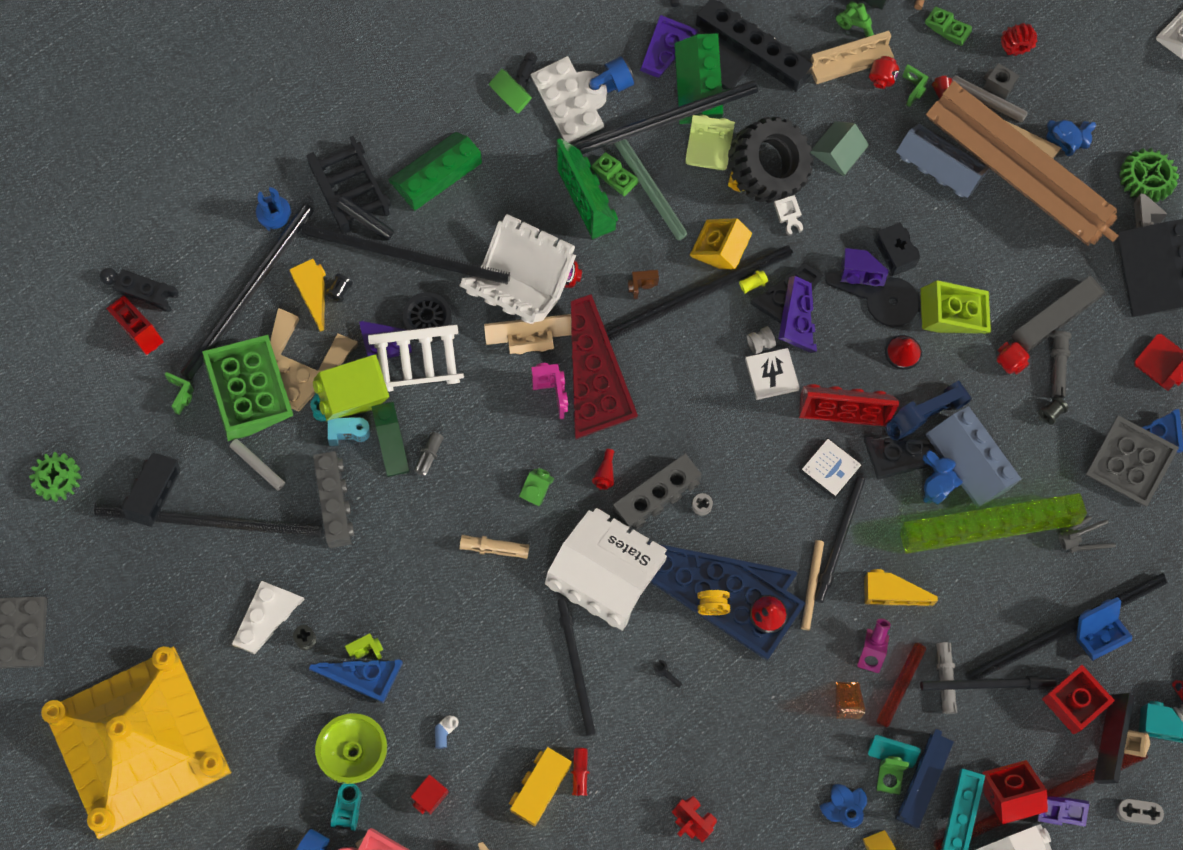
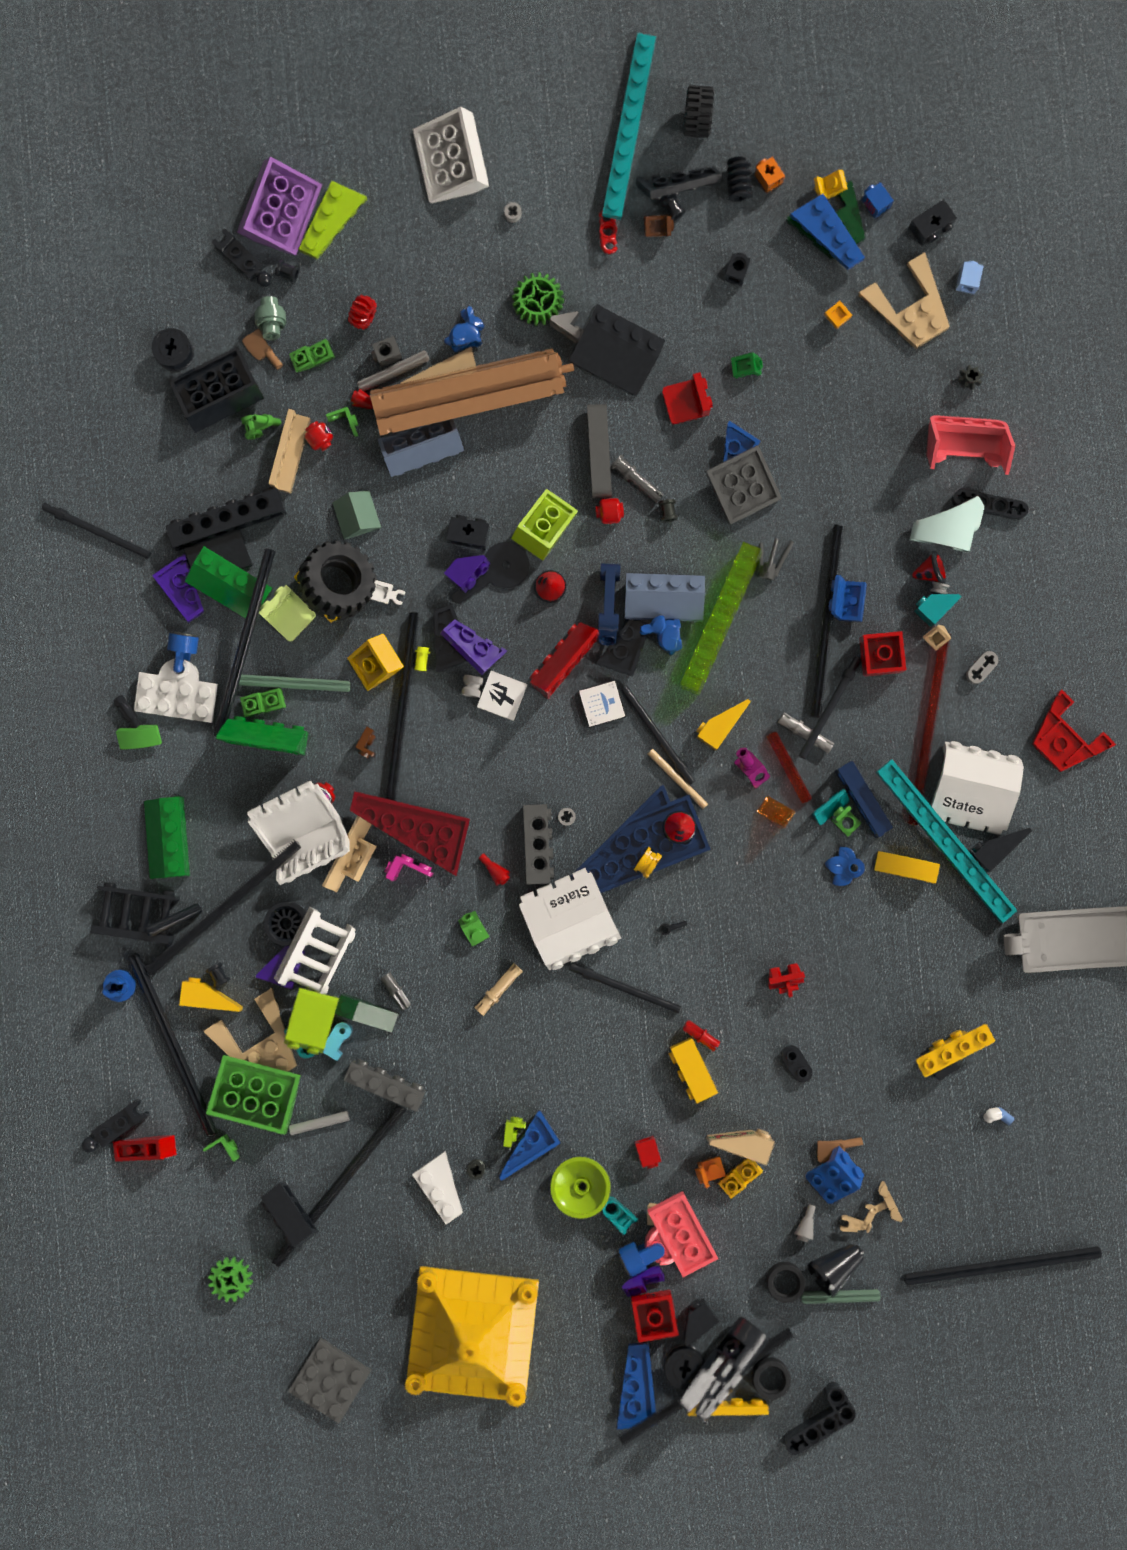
camera: 55 degrees left, 15 degrees up
arm [435,716,459,749] -> none
red brick [982,760,1048,824] -> none
slope [1037,797,1089,827] -> none
black tile [1094,693,1134,784] -> none

